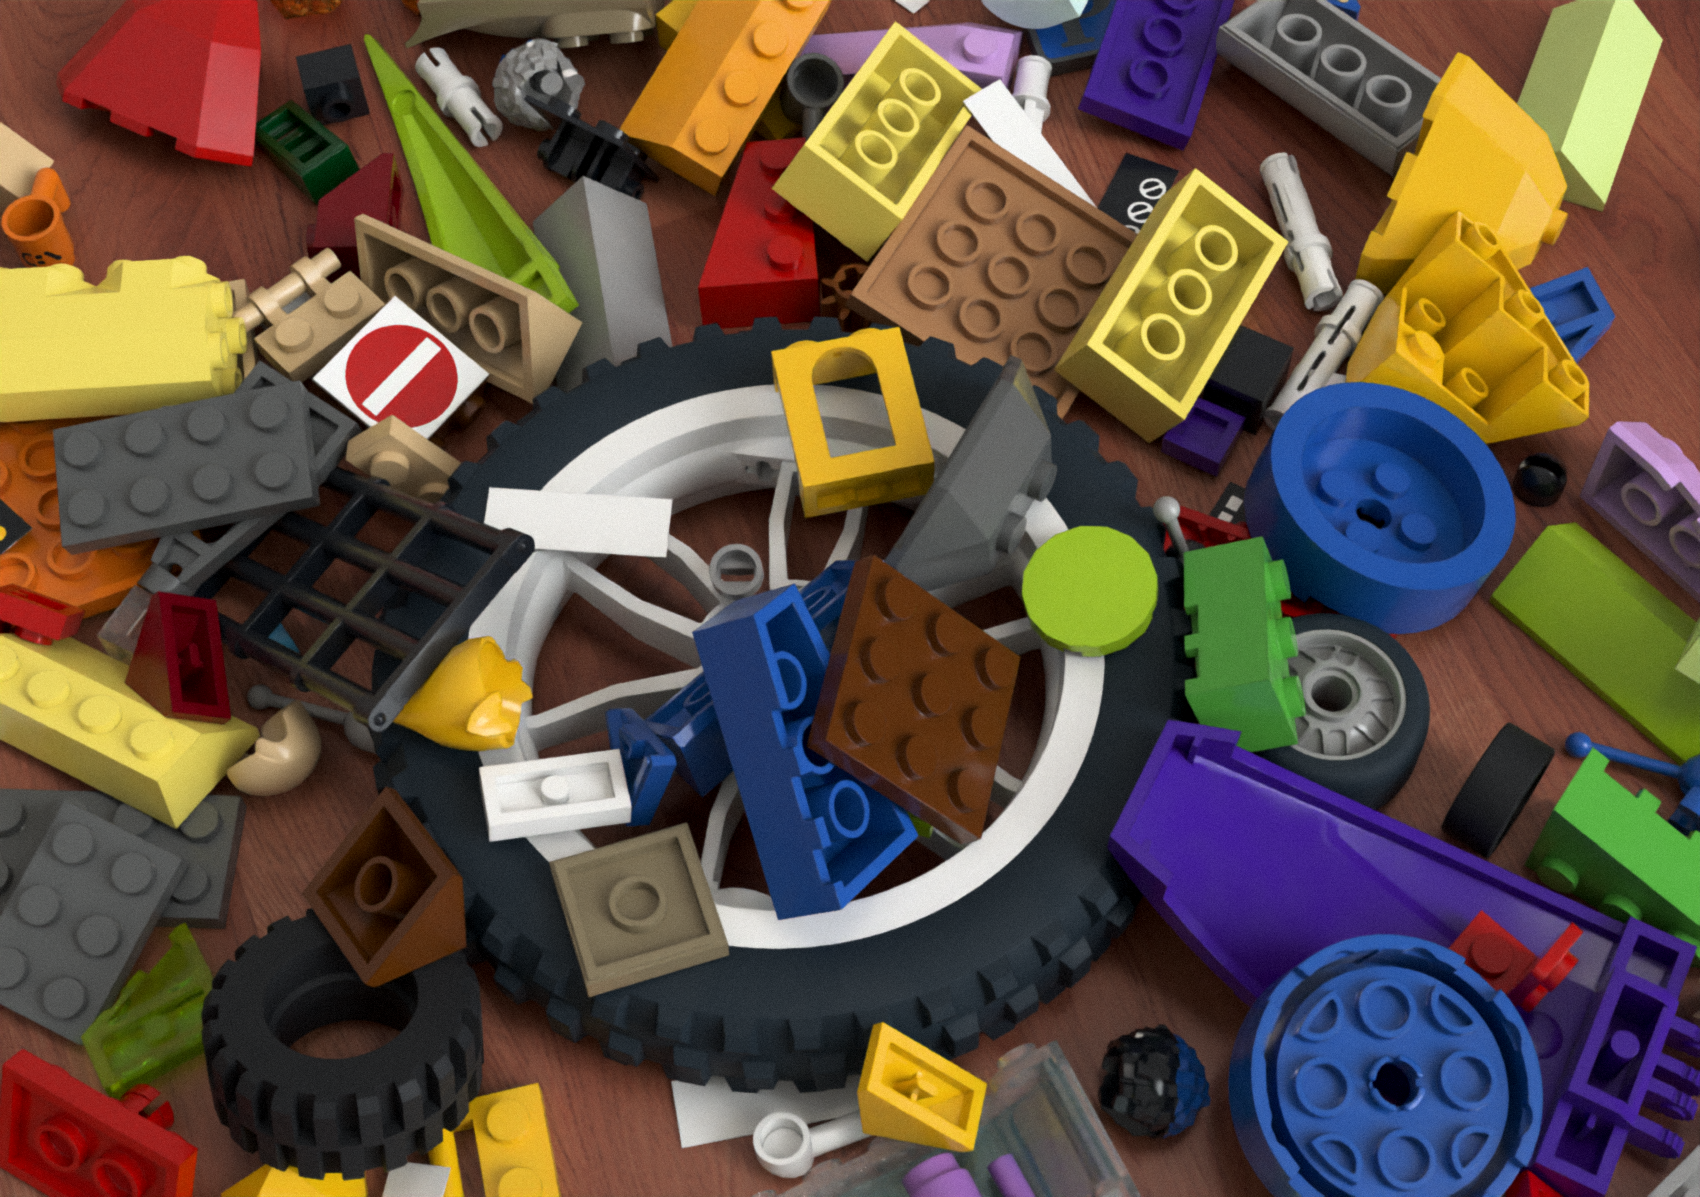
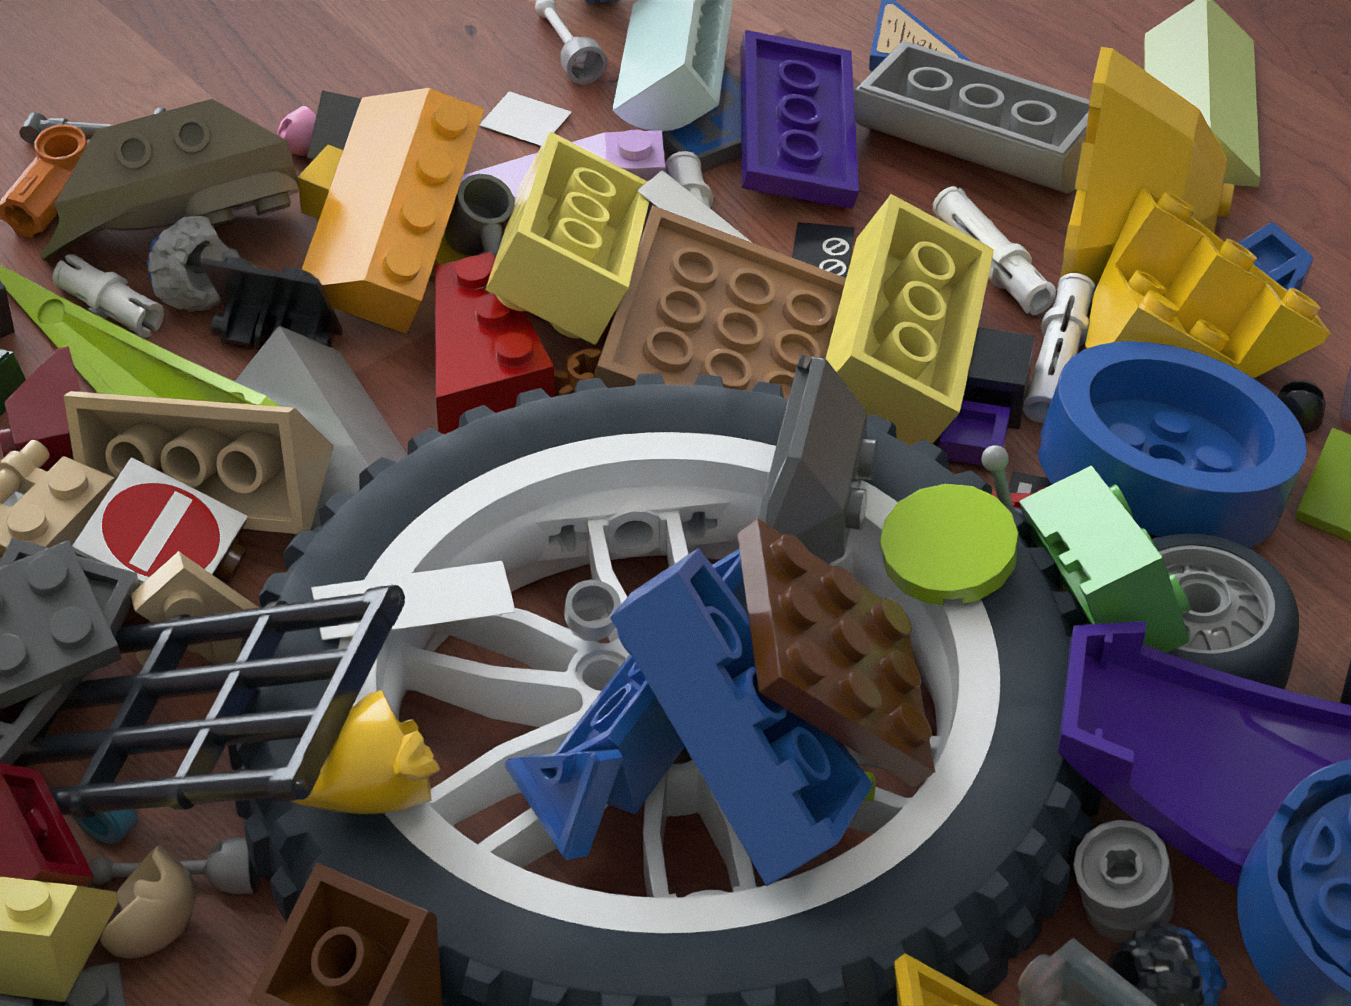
camera: 20 degrees left, 15 degrees down
white plate [479,749,632,842] -> none
dark tan tile [549,822,729,997] -> none
yellow panel [771,327,935,518] -> none
none -> light grey wheel [1074,820,1176,943]

